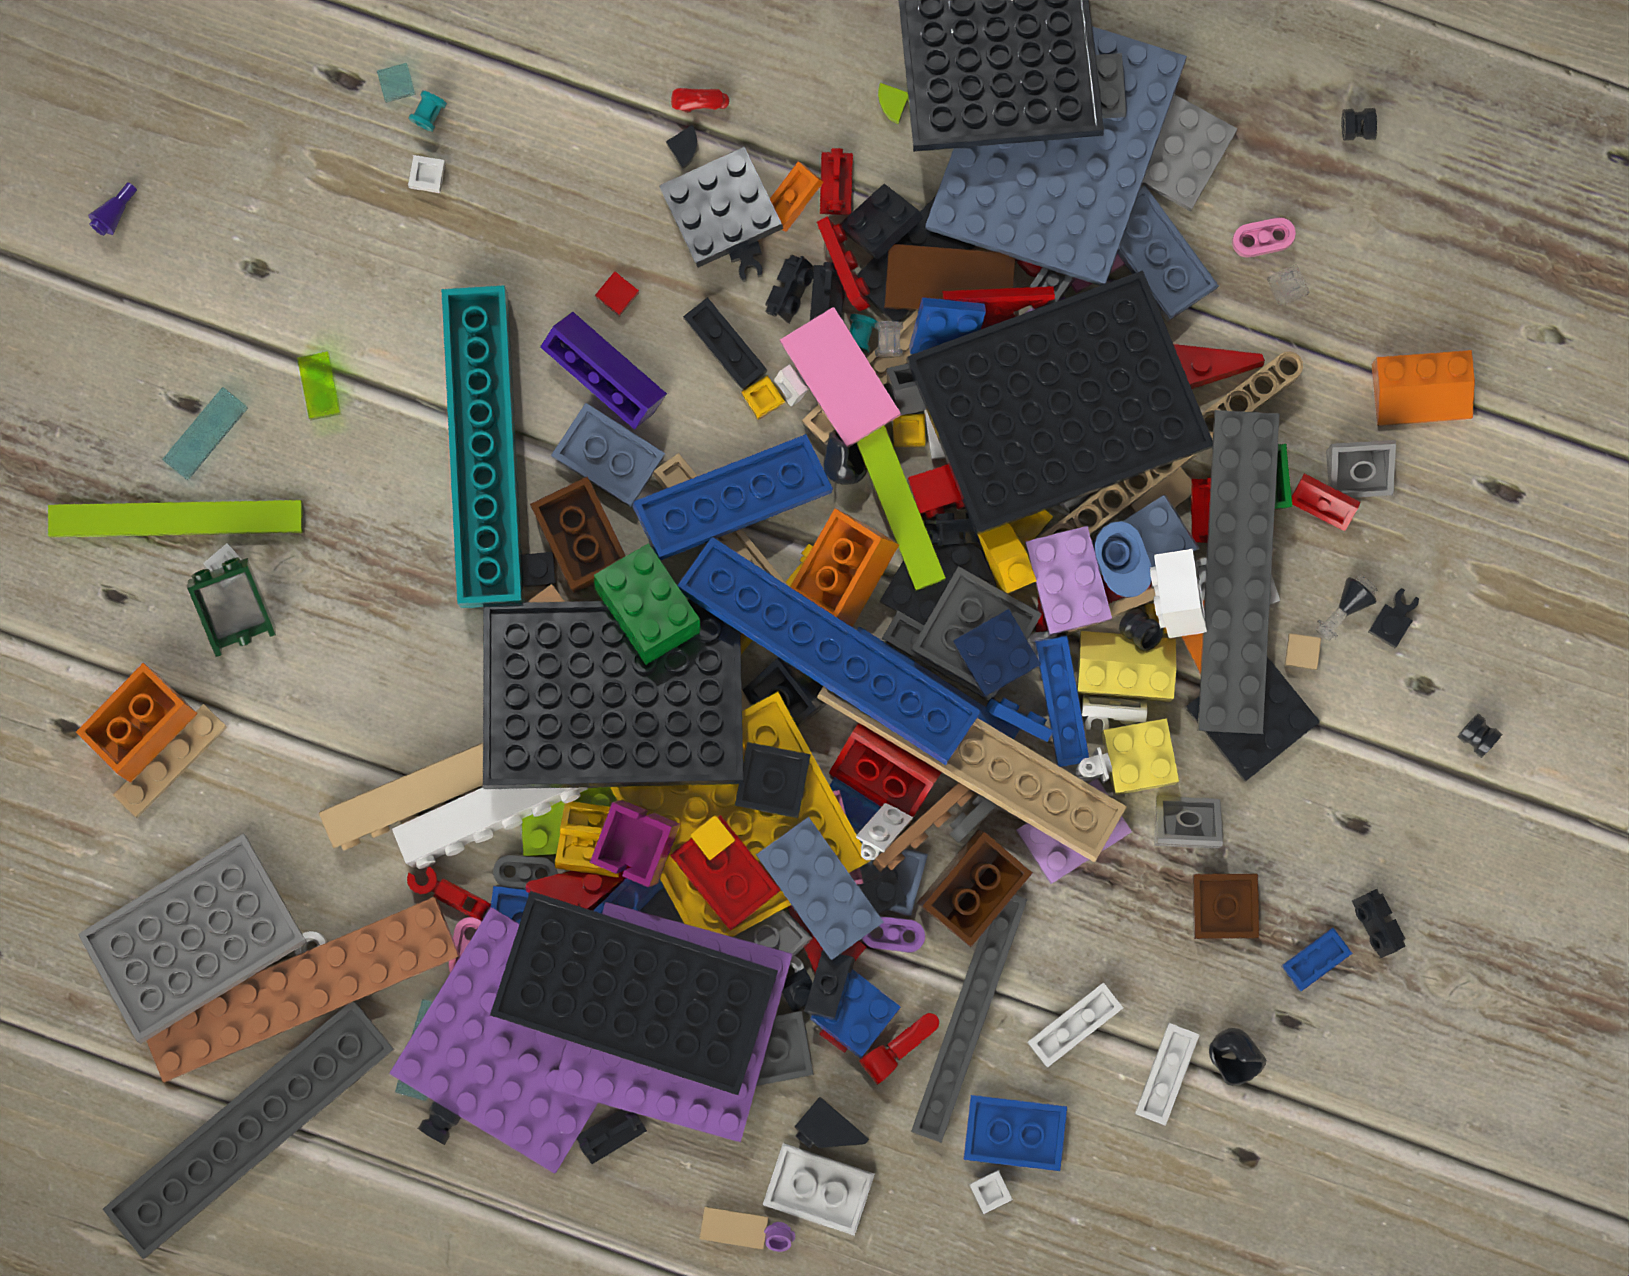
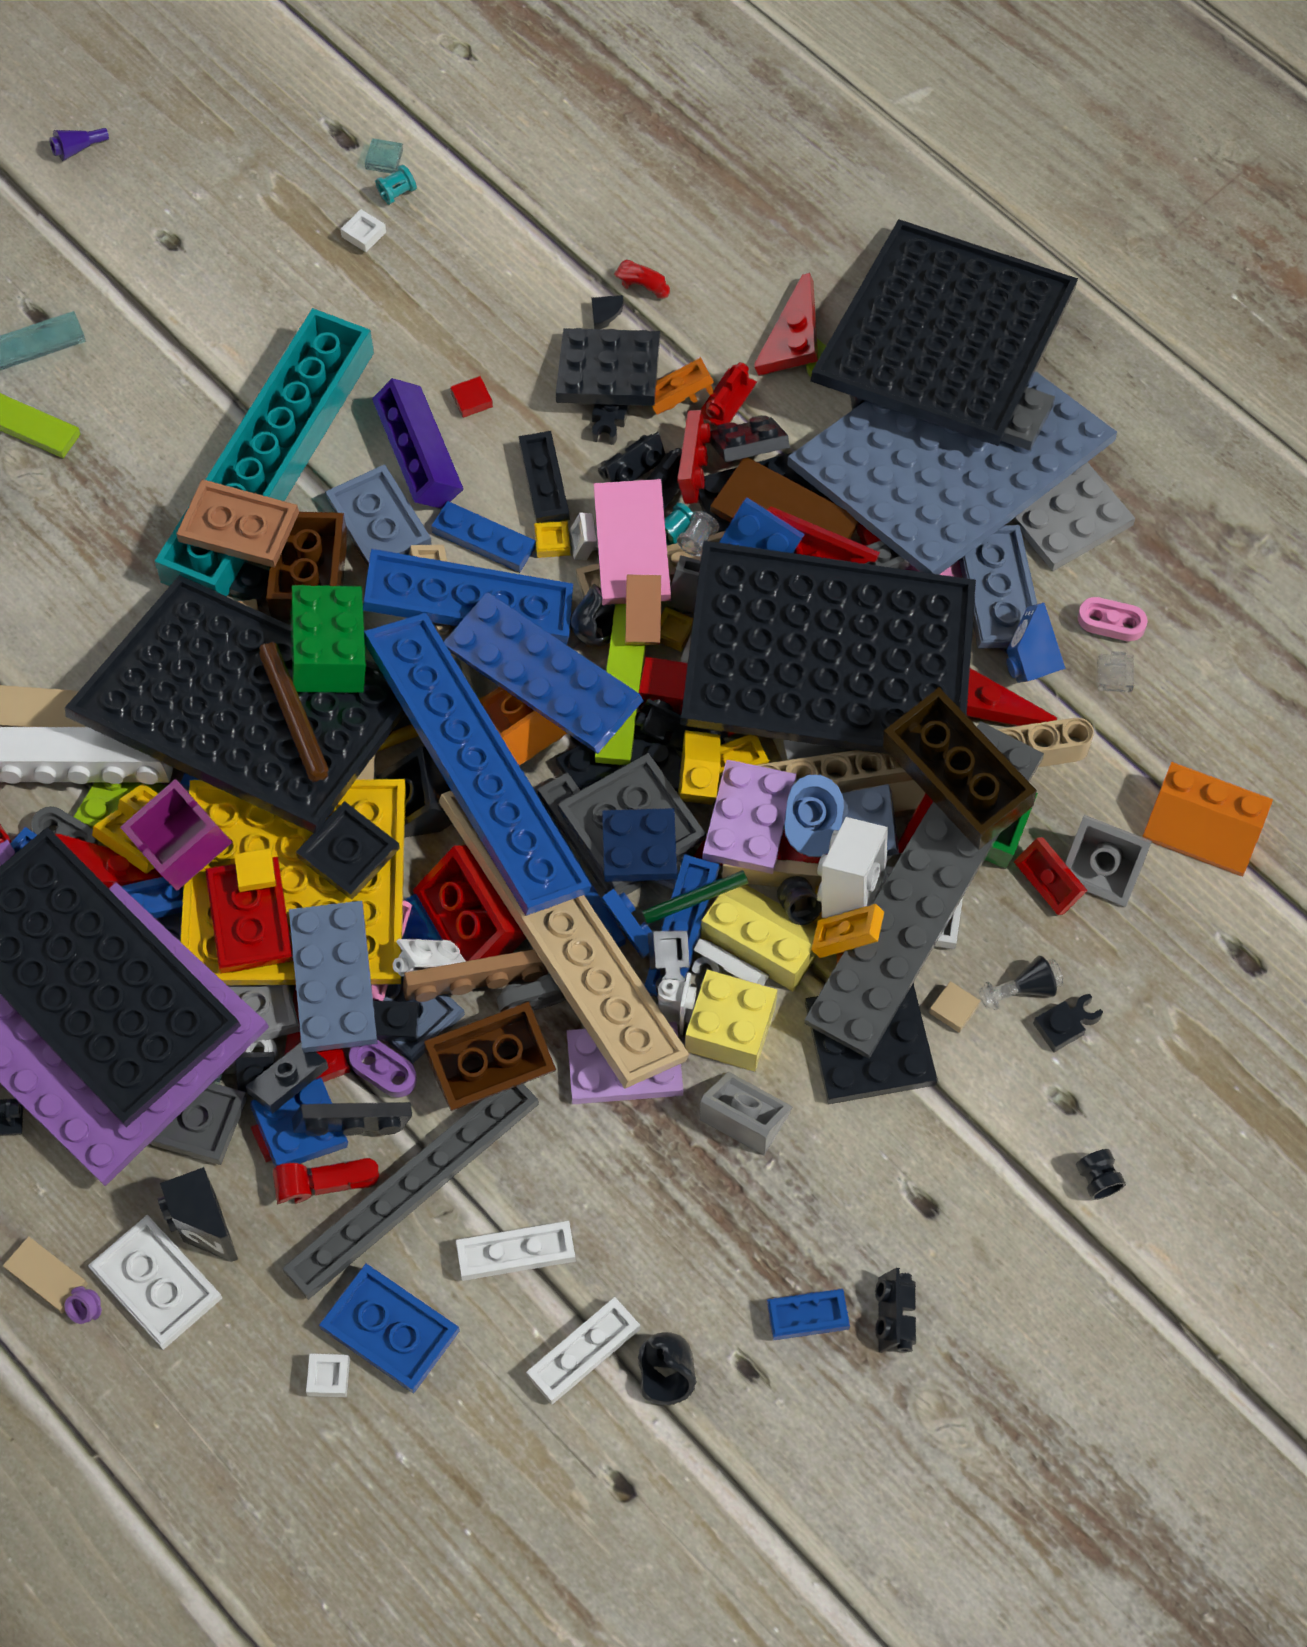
camera: 25 degrees right, 20 degrees down
clear neon green plate [297,351,341,421] -> none
reddish brown plate [1193,874,1259,939] -> none
black wheel [1341,108,1377,141] -> none
none -> nougat plate [176,479,299,568]
none -> reddish brown axle [259,642,328,782]
none -> black plate [292,1102,412,1137]
none -> blue plate [431,501,536,573]
none -> blue plate [444,592,643,754]
none -> nougat tile [625,574,661,645]
none -> dark green bar [642,870,748,925]
none -> plate [648,931,690,994]
none -> wing [754,273,818,376]
none -> light orange plate [811,903,884,958]
none -> dark brown brick [883,687,1037,850]
none -> blue slope [1006,603,1066,683]

